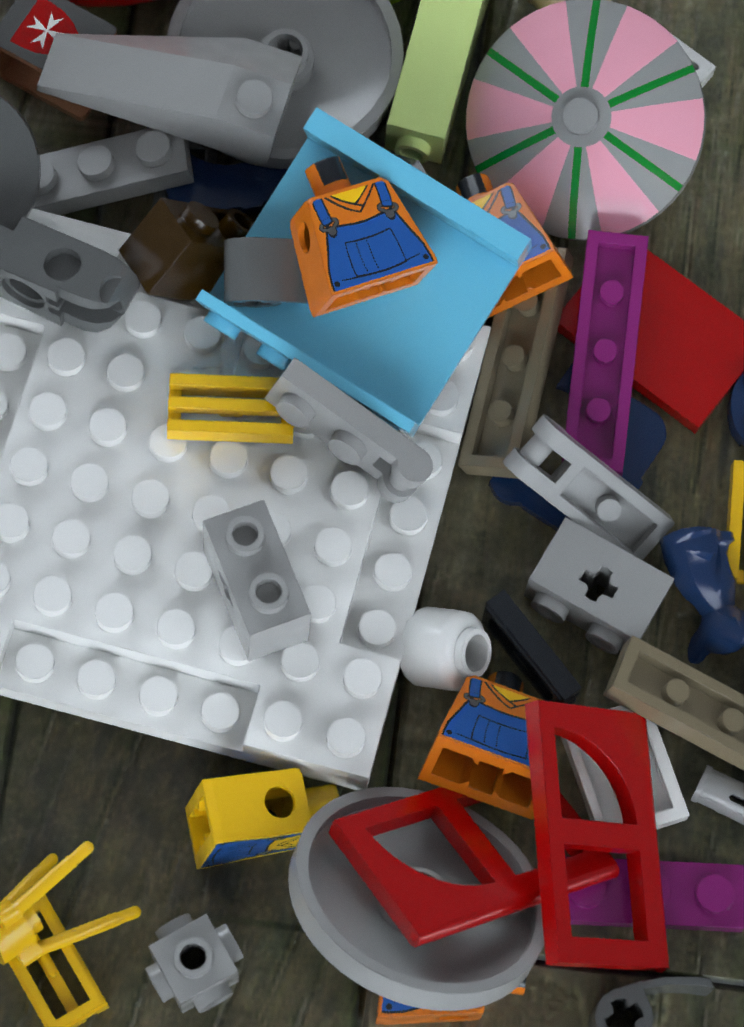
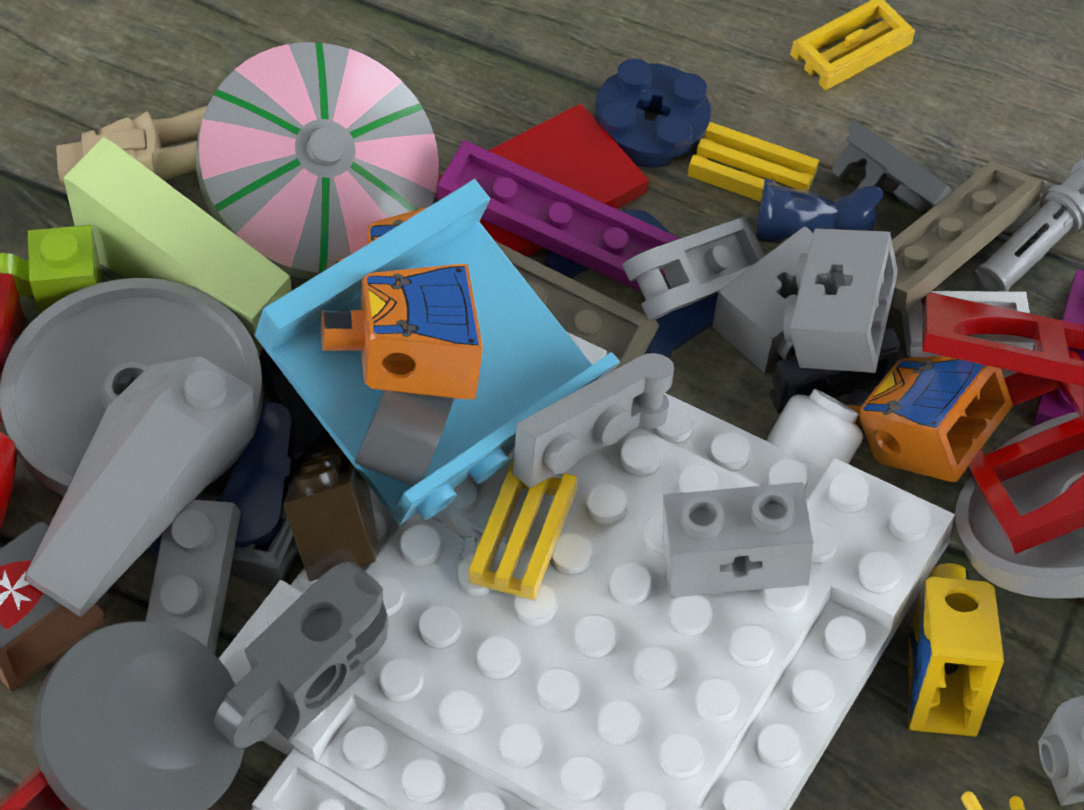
camera: 70 degrees left, 15 degrees down
none -> light grey brick [783,229,898,373]

